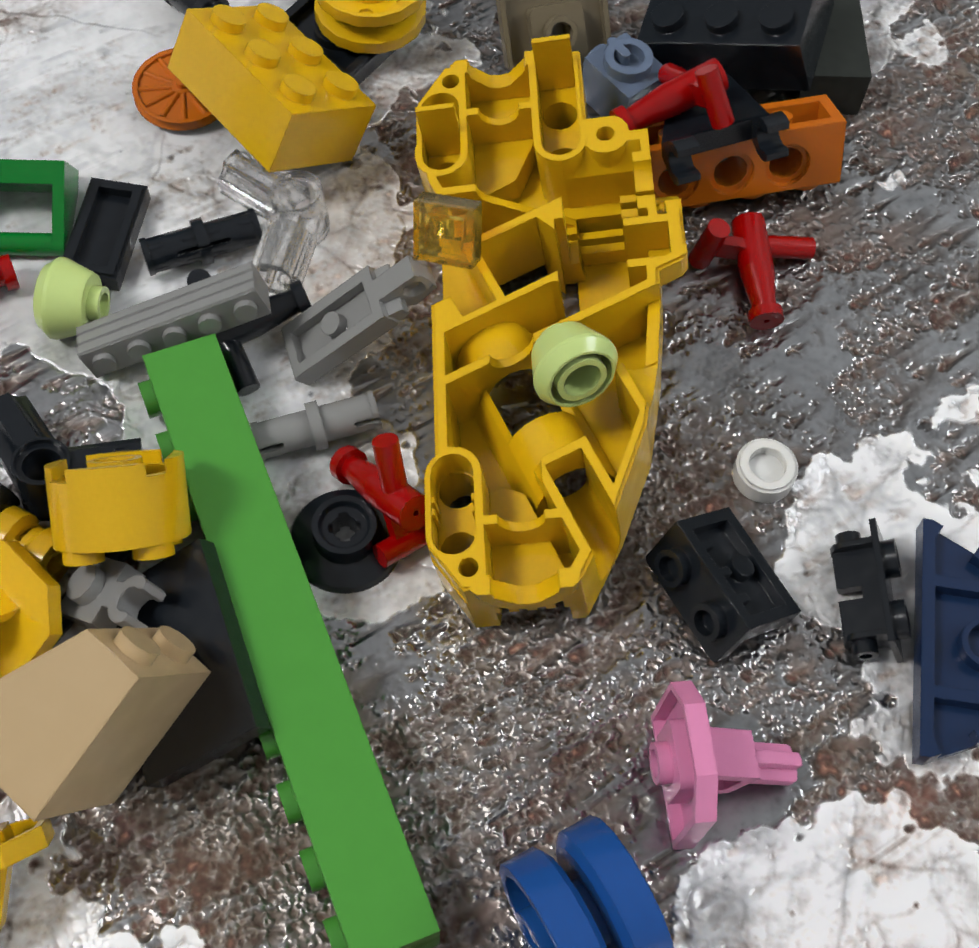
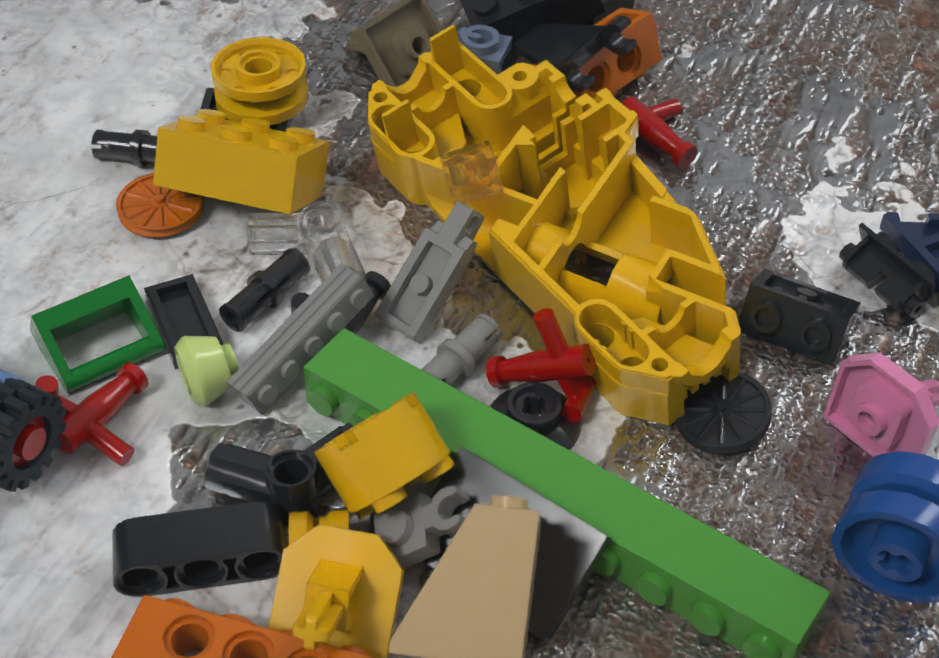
camera: 30 degrees left, 15 degrees down
yellowish green cone [531,321,618,407] -> none
red piece [609,58,735,130] -> none
white tile [732,438,798,503] -> none
none -> black wheel [675,372,772,454]

